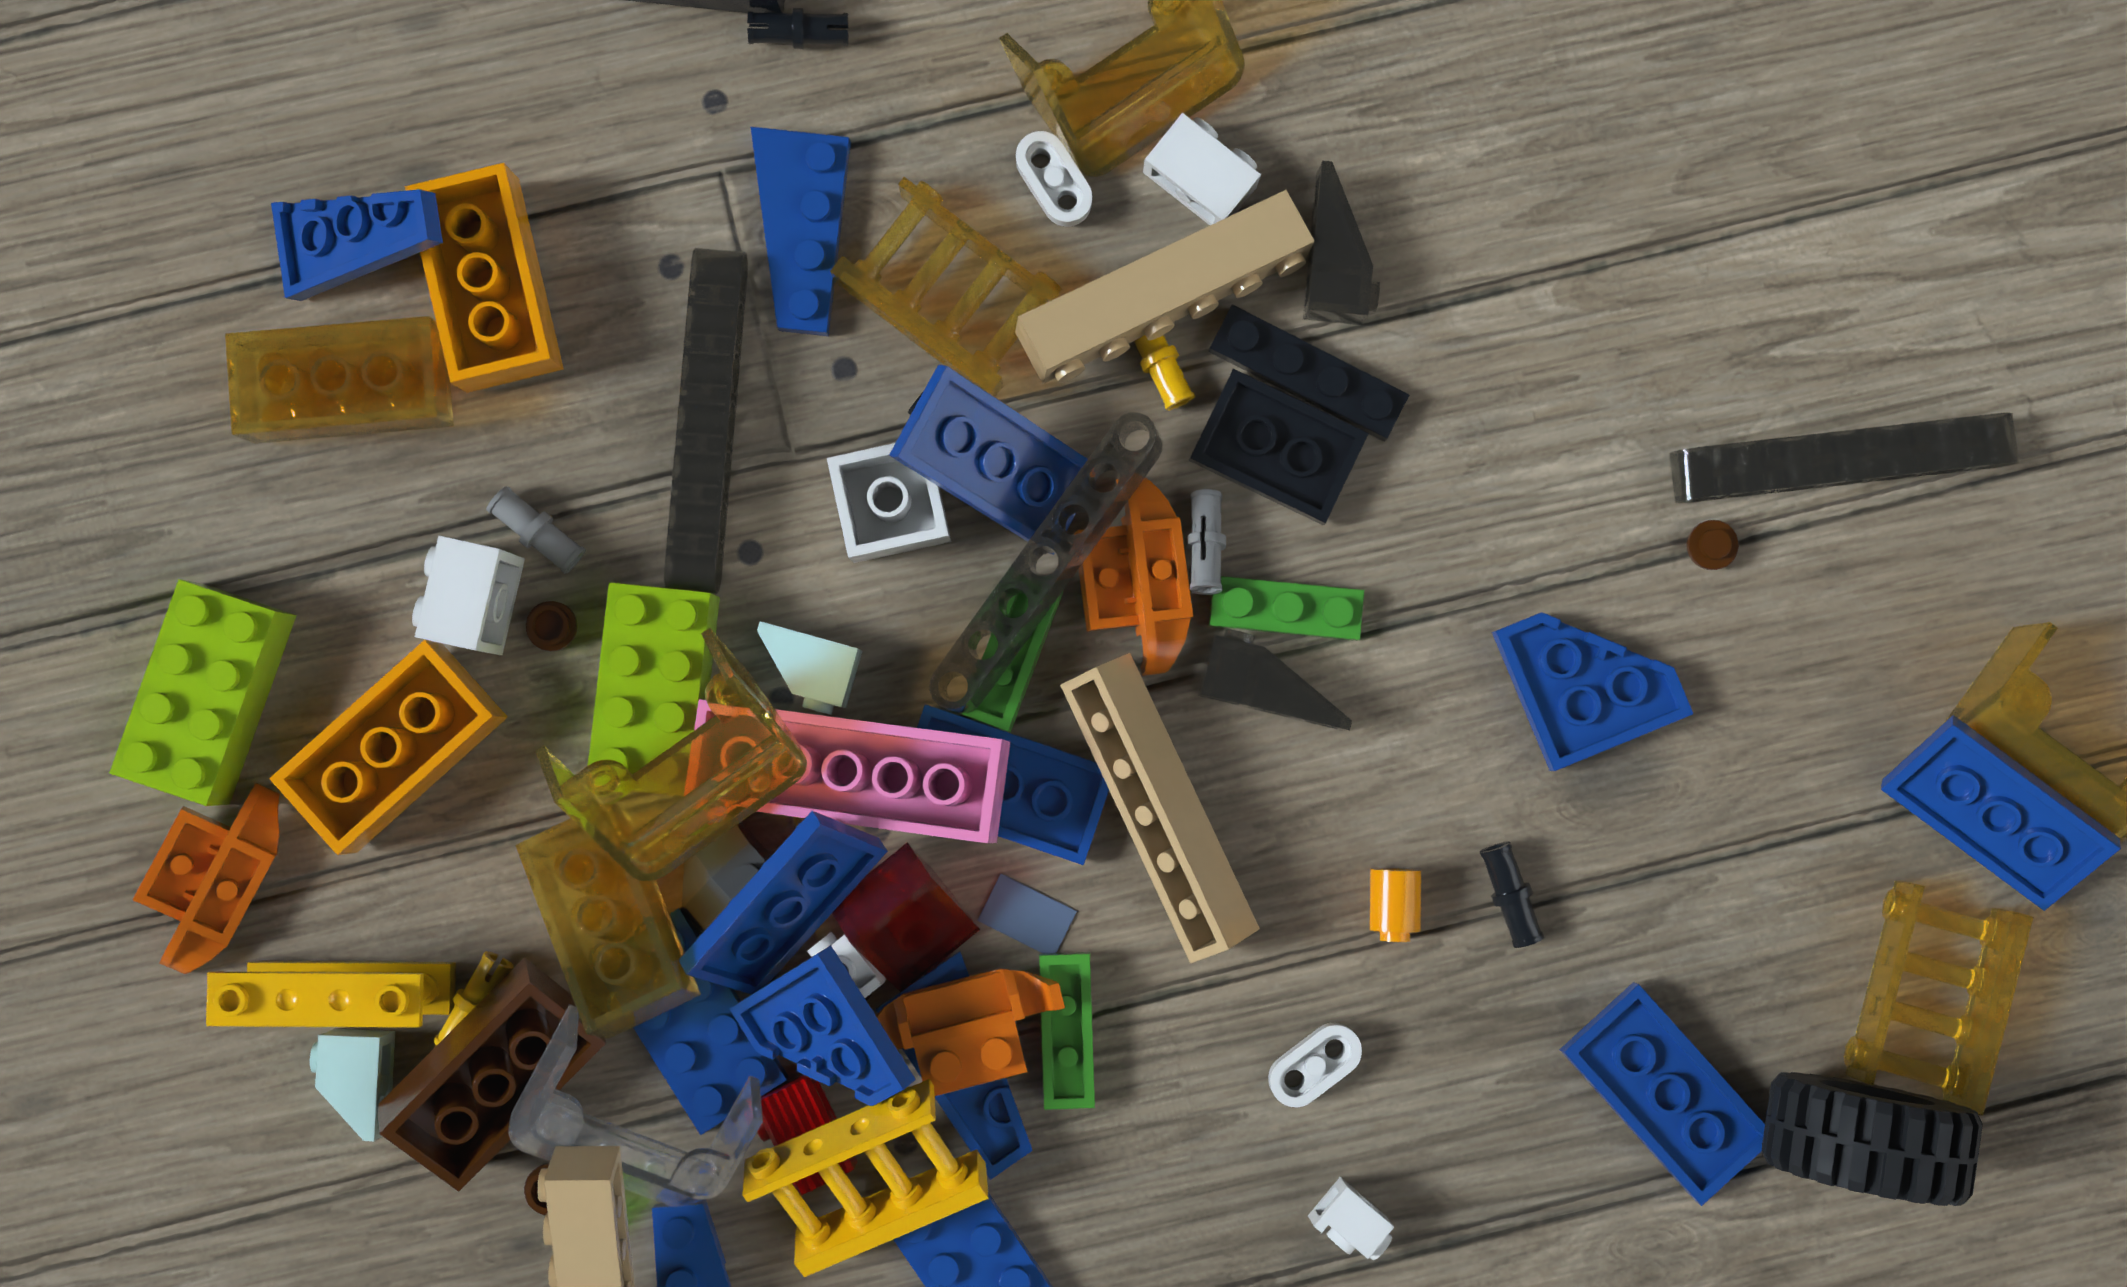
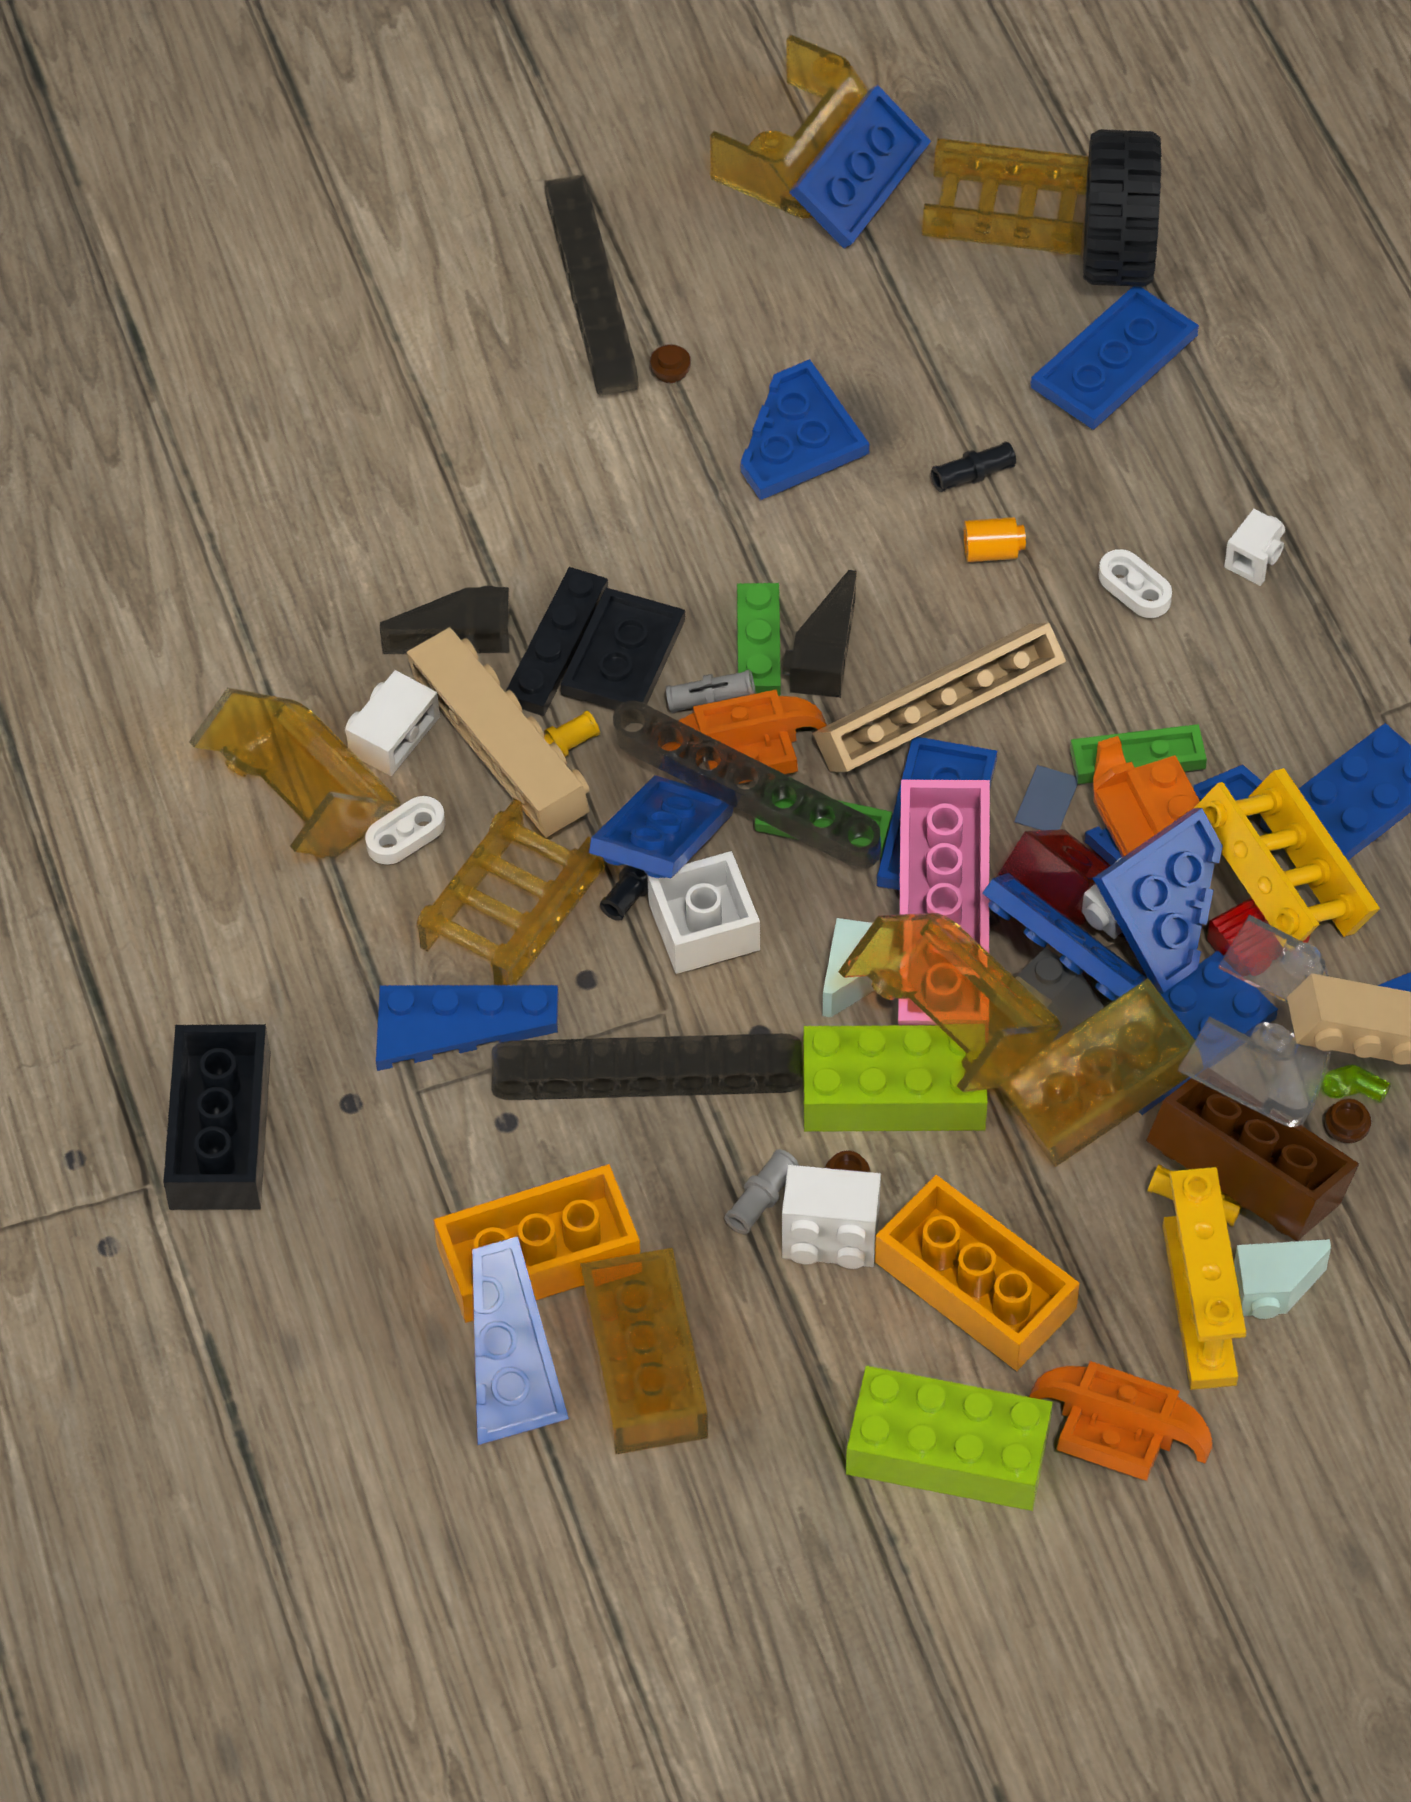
camera: 90 degrees left, 30 degrees down
black pin [747,8,849,49] -> none

